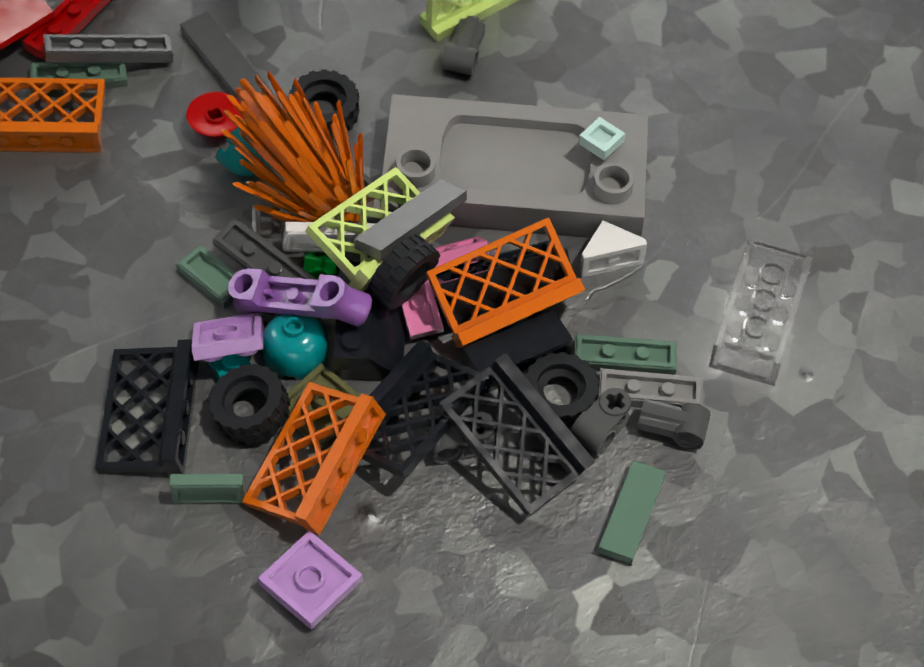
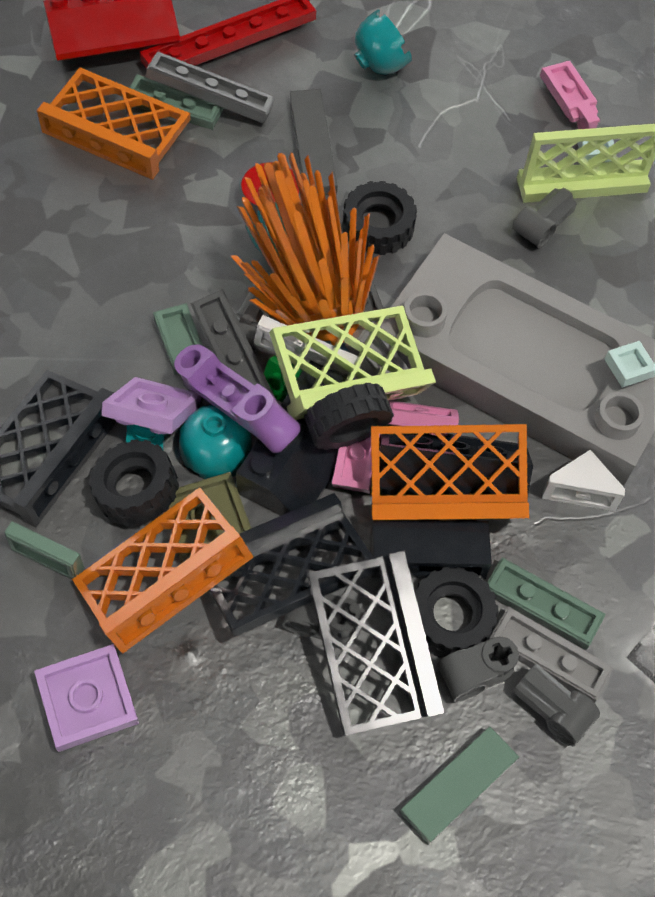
camera: 25 degrees right, 5 degrees up
tile [354,179,467,260] -> none

